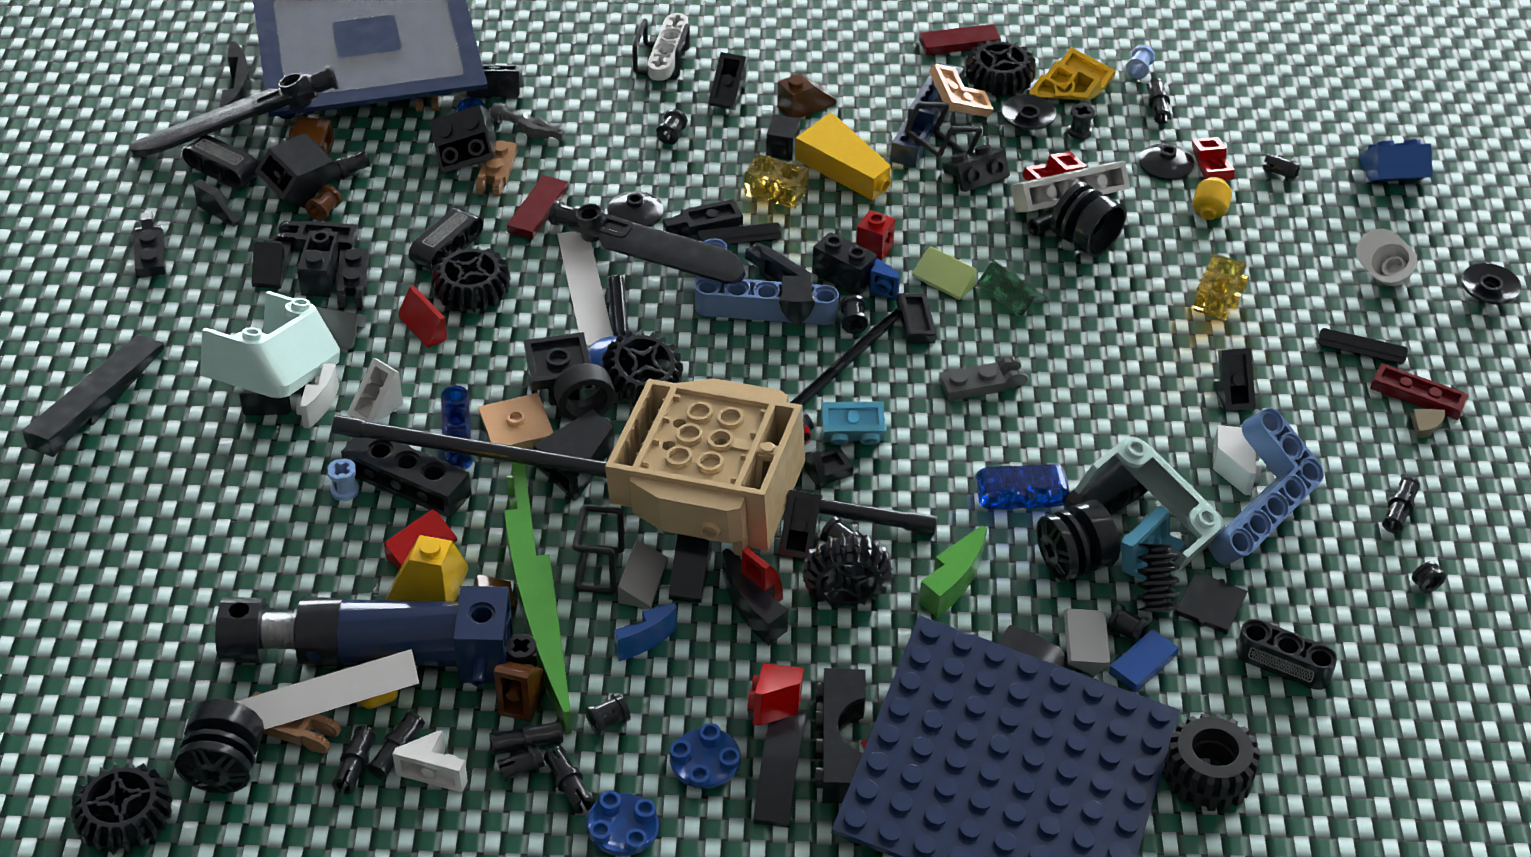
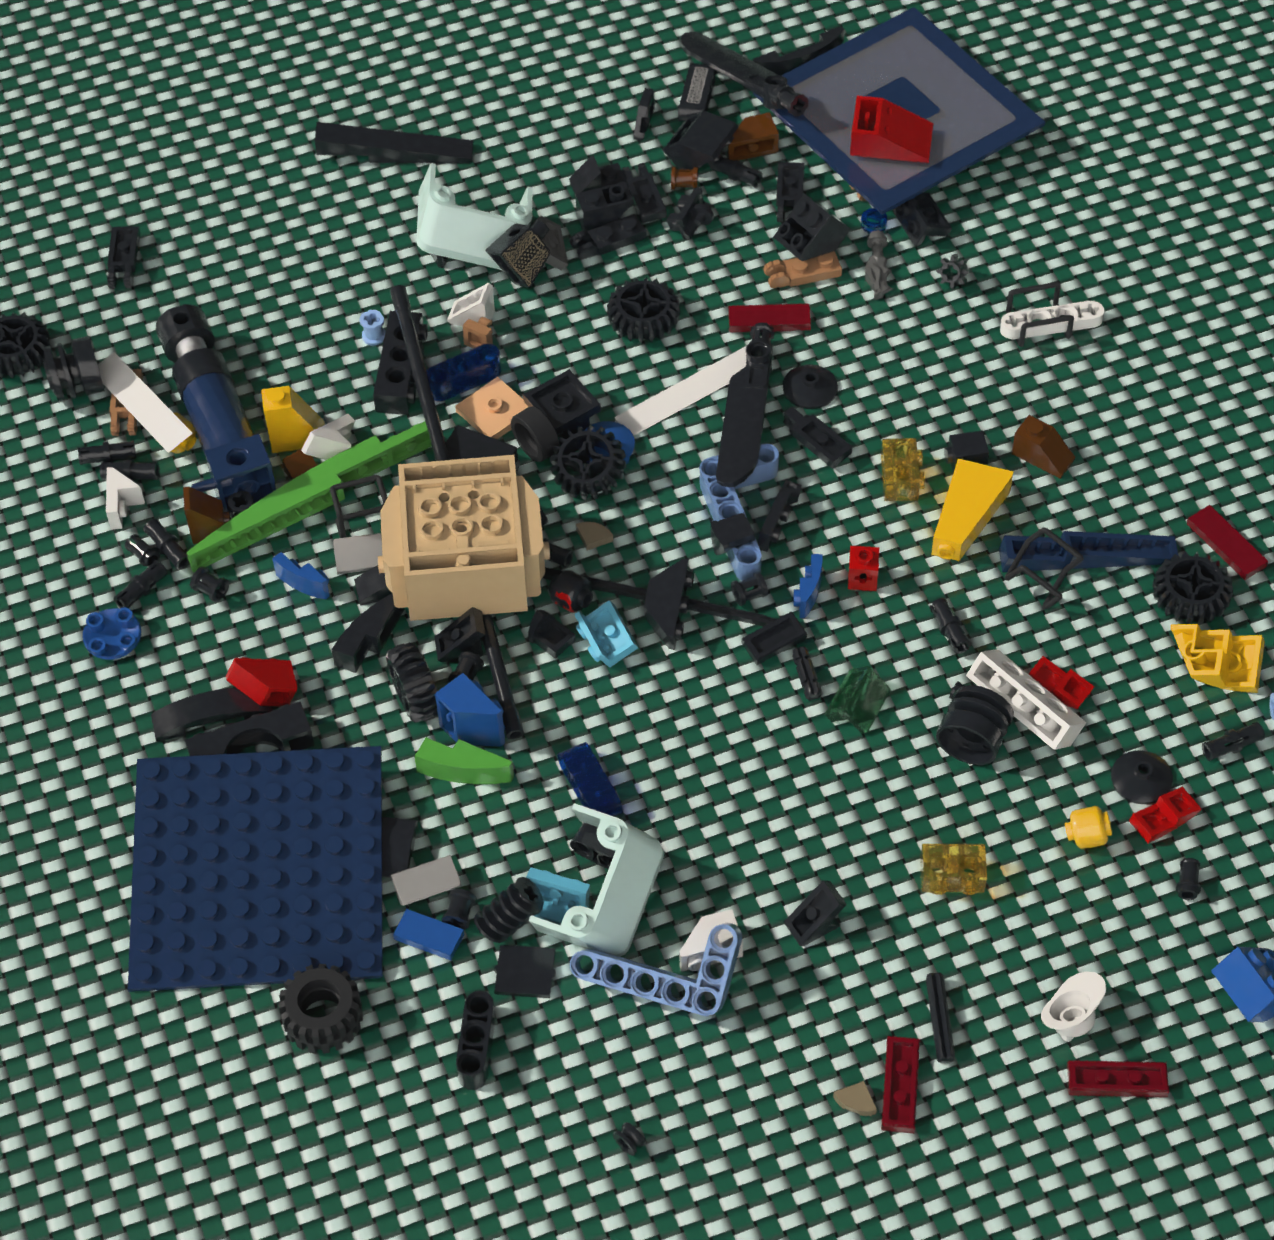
camera: 70 degrees right, 10 degrees up
black hinge [133,212,166,278] -> none
white slope [296,363,339,428] -> none
red slope [384,509,457,569] -> none
red slope [398,286,447,348] -> none
black beam [408,207,484,271] -> none
black axle [608,275,629,337] -> none
black bush [656,109,688,145] -> none
blue dish [670,723,741,789] -> none
black axle [697,222,781,245] -> none
black slope [708,52,747,110] -> none
red slope [742,547,783,602] -> none
black bracket [812,232,876,296] -> none
yellowish green slope [912,246,977,300] -> none
light nougat plate [929,64,994,117] -> none
dark grey hinge [939,357,1028,401] -> none
black bracket [942,145,1010,192] -> none
black dish [1002,95,1056,130] -> none
black wheel [1036,500,1121,582] -> none
black bush [1068,103,1095,140] -> none
black pin [1382,477,1420,534] -> none
black dish [1461,263,1521,304] -> none
none -> black hinge [107,226,140,289]
none -> white slope [301,414,355,460]
none -> blue slope [435,673,505,747]
none -> medium nougat tile [463,317,493,354]
none -> black torso [485,220,550,288]
none -> black slope [644,558,694,650]
none -> black hips [667,188,714,240]
none -> black hinge [776,162,804,223]
none -> black axle [792,646,822,701]
none -> red slope [850,96,934,163]
none -> black pin [929,598,972,654]
none -> black gear [936,254,972,289]
none -> dark red tile [1067,1060,1169,1097]

